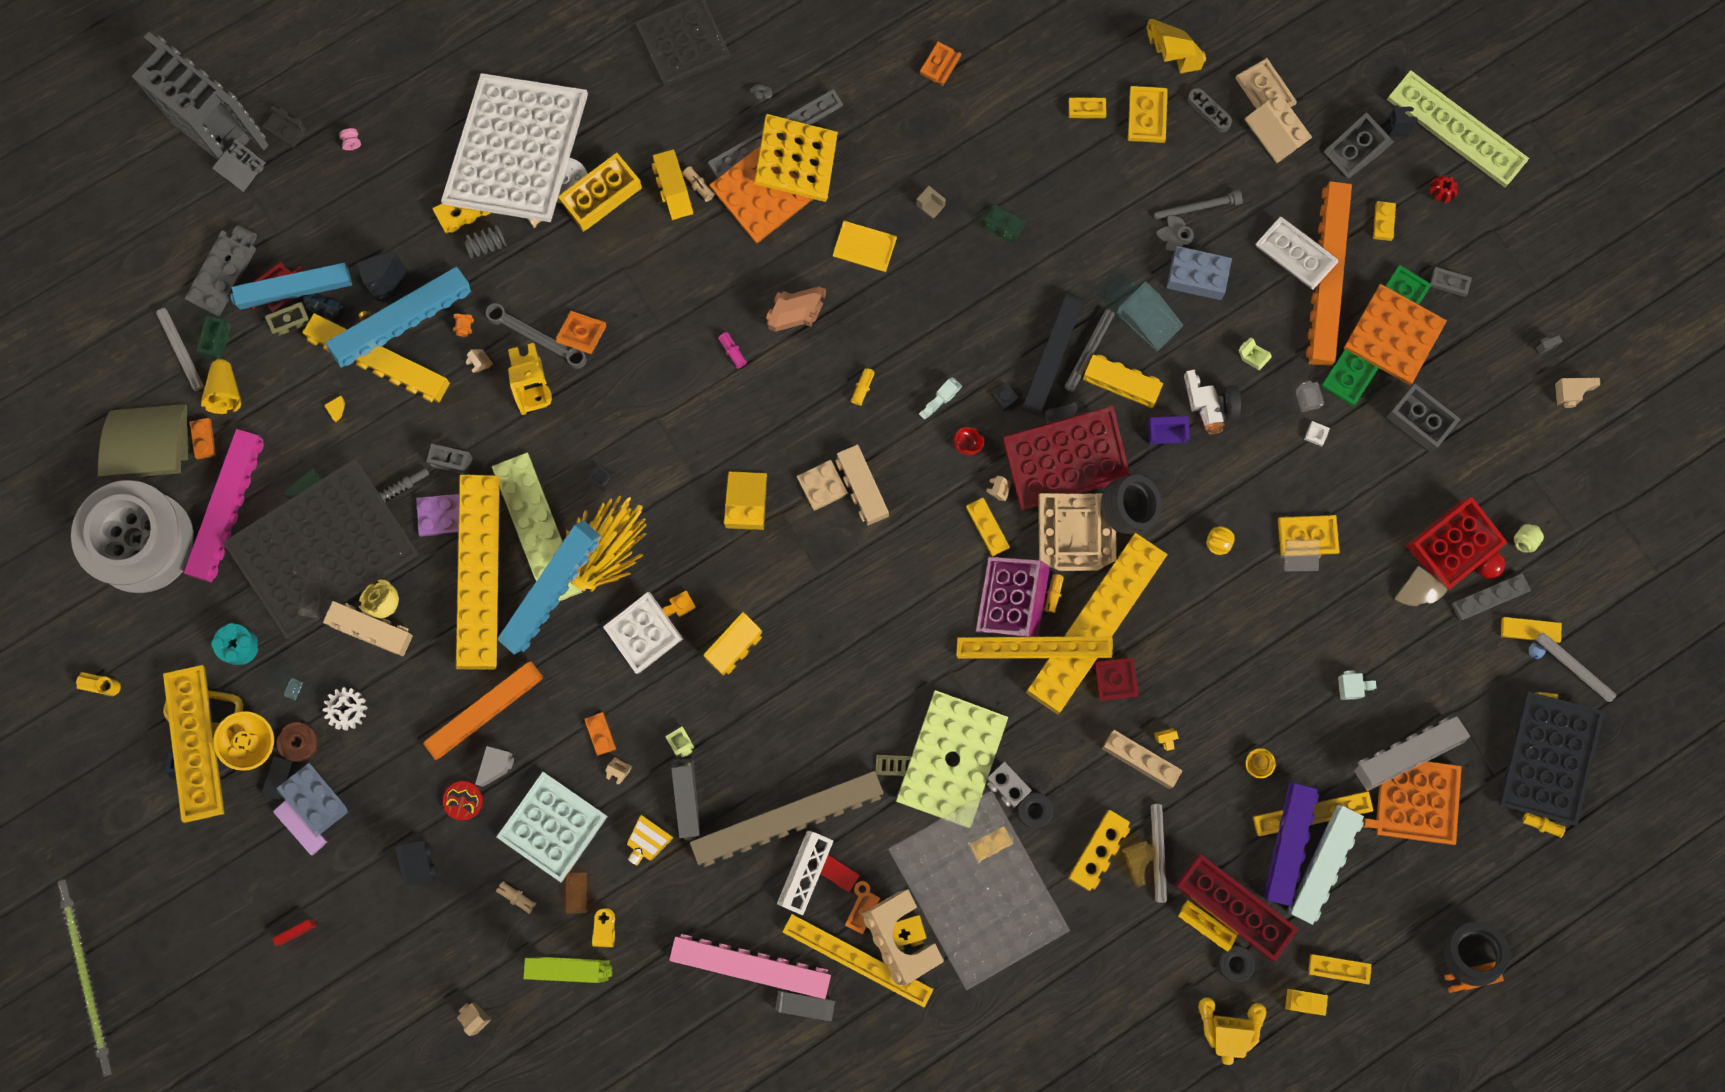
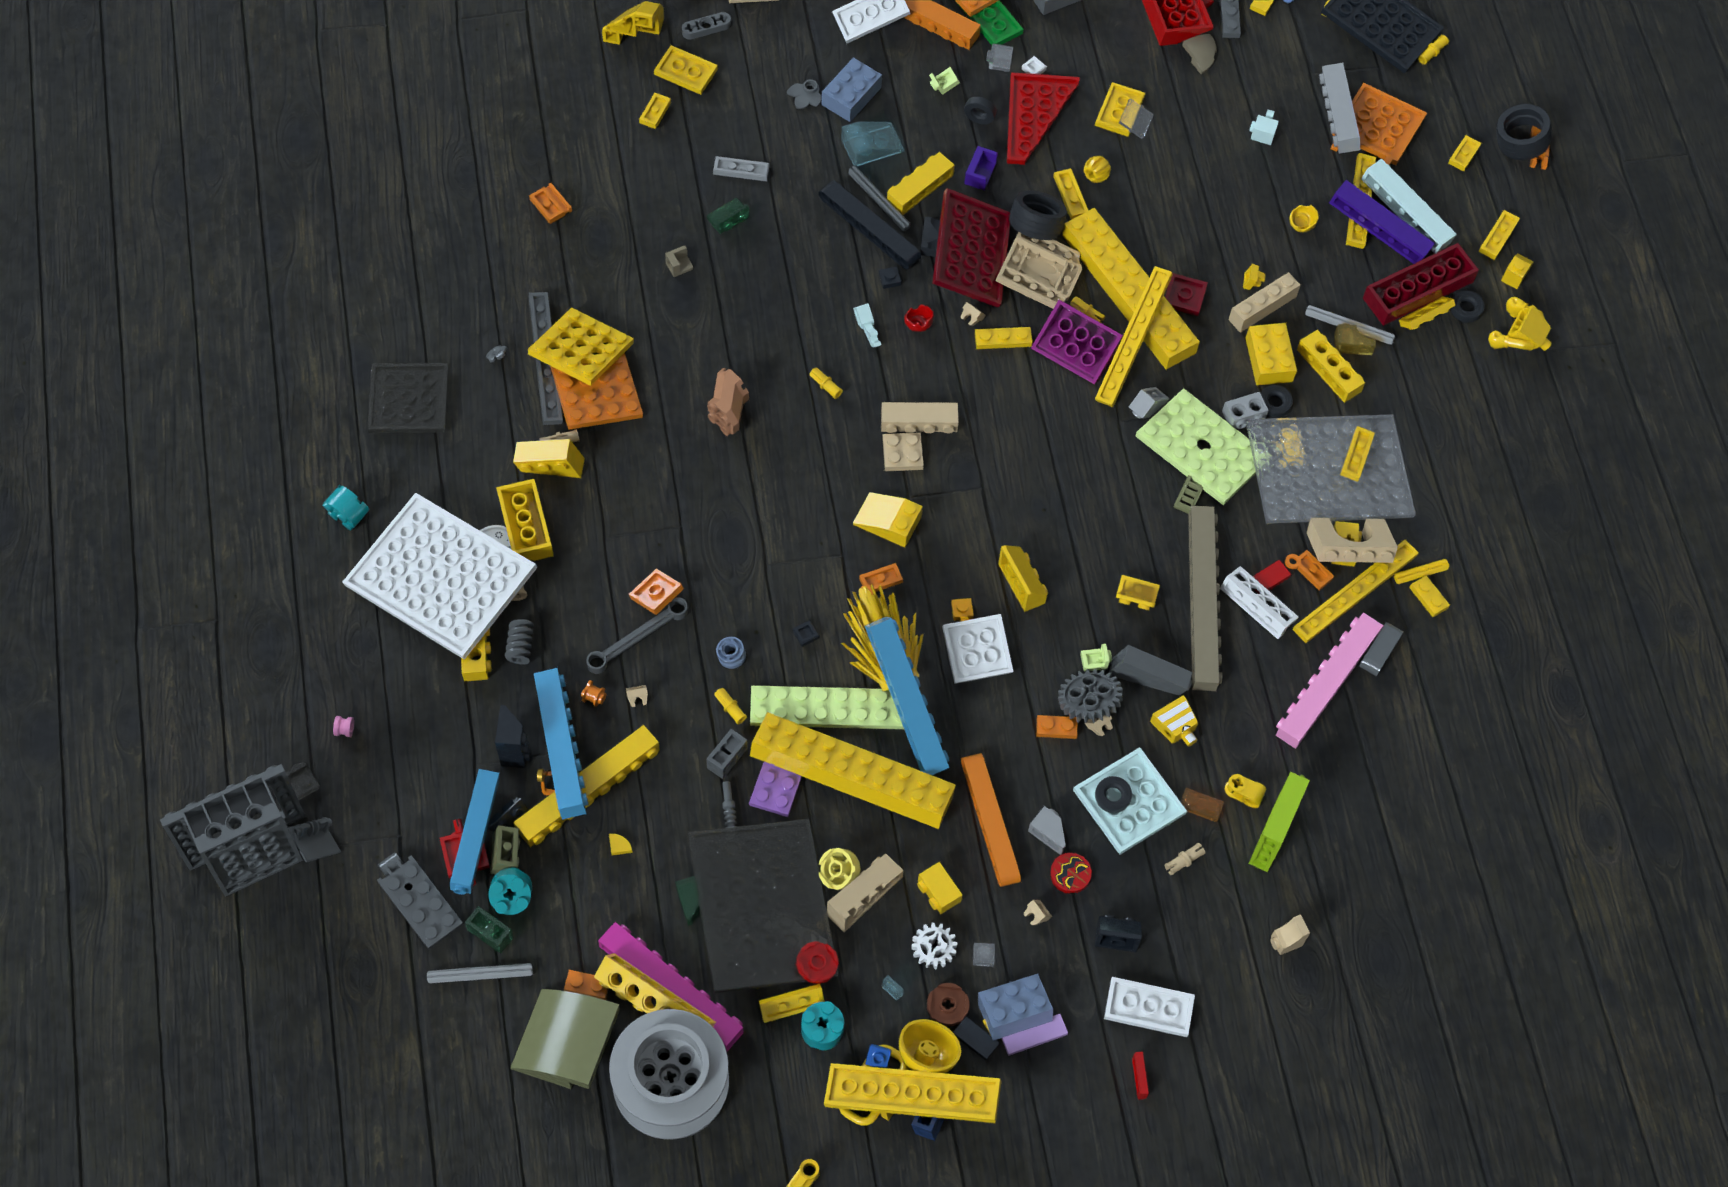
camera: 70 degrees left, 15 degrees down
yellow cone [201,359,241,414] -> none
yellow piece [508,343,552,415] -> none
dark pink axle [719,332,747,369] -> none
yellow piece [833,221,897,272] -> none
dark grey piece [1154,190,1243,219] -> none
white plate [1184,370,1224,434] -> none
none -> teal brick [322,485,370,531]
none -> teal brick [489,867,532,915]
none -> yellow brick [594,953,716,1027]
none -> light grey tile [713,156,769,181]
none -> yellow axle [714,688,747,724]
none -> sand blue wheel [716,637,746,669]
none -> yellow plate [759,984,825,1023]
none -> red tile [796,941,839,984]
none -> orange hinge [859,563,903,595]
none -> blue bracket [865,1044,891,1068]
none -> yellow brick [917,862,962,914]
none -> clear plate [973,943,995,967]
none -> red wing [1007,72,1080,165]
none -> tan tile [1024,900,1052,925]
none -> yellow plate [1053,168,1088,220]
none -> dark grey gear [1058,669,1123,723]
none -> black tyre [1095,776,1132,813]
none -> white plate [1104,977,1195,1037]
none -> yellow bracket [1116,575,1160,610]
none -> light grey slope [1129,387,1169,419]
none -> yellow brick [1246,323,1297,386]
none -> yellow plate [1340,426,1375,482]
none -> yellow axle [1394,559,1449,584]
none -> yellow plate [1409,575,1450,617]
none -> yellow plate [1448,135,1481,172]

